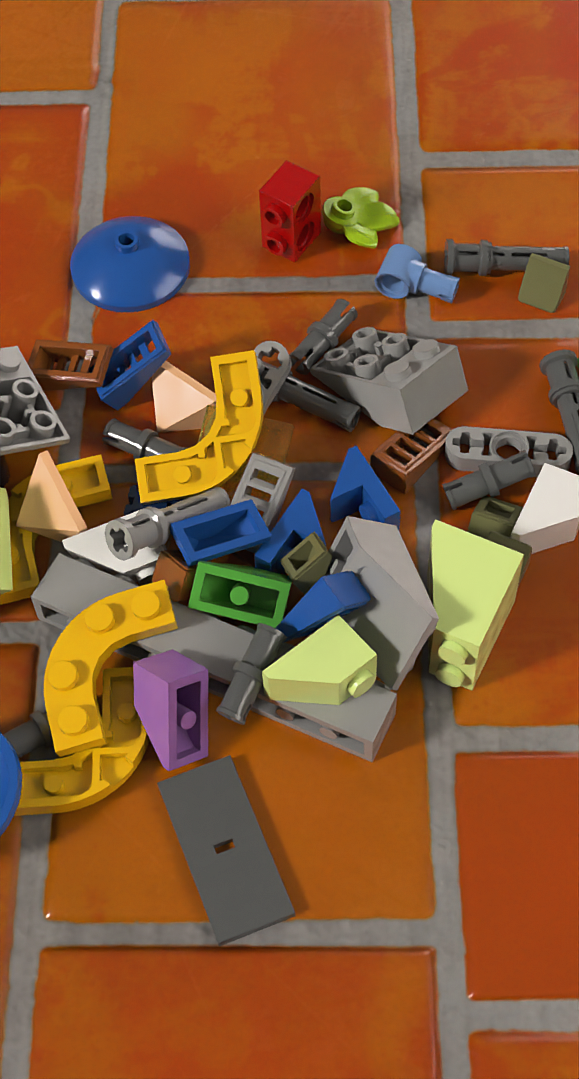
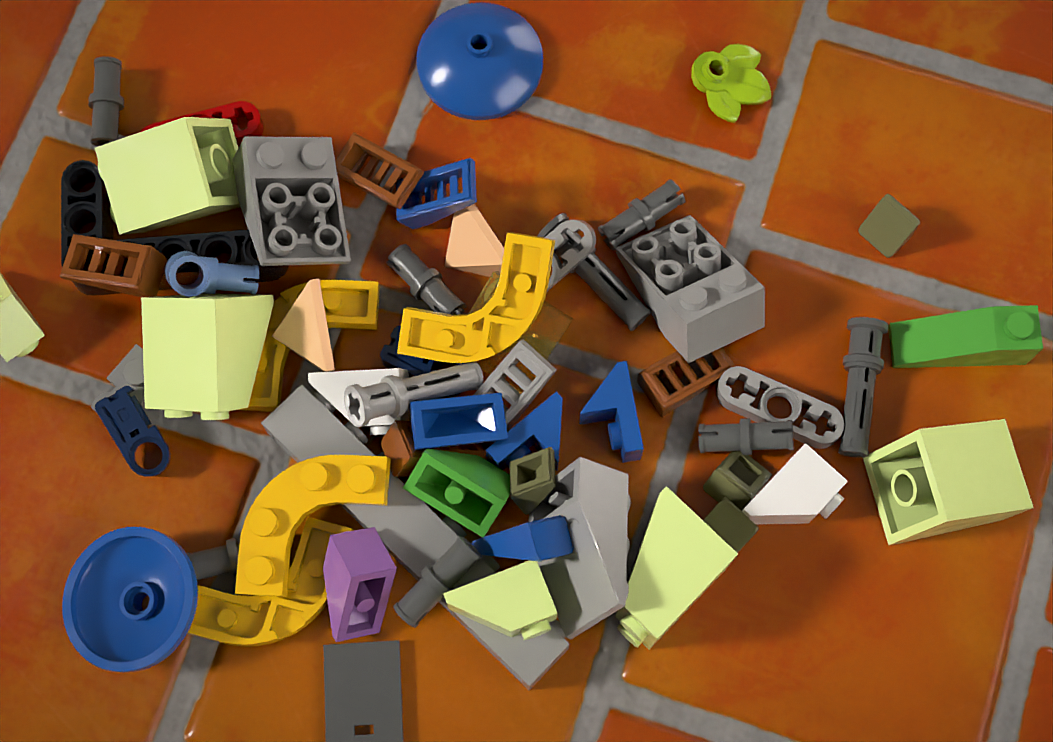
camera: 15 degrees right, 15 degrees up
red brick [259,160,321,262] -> none
medium blue pin [374,244,460,304] -> none
dark grey pin [444,239,569,276] -> none

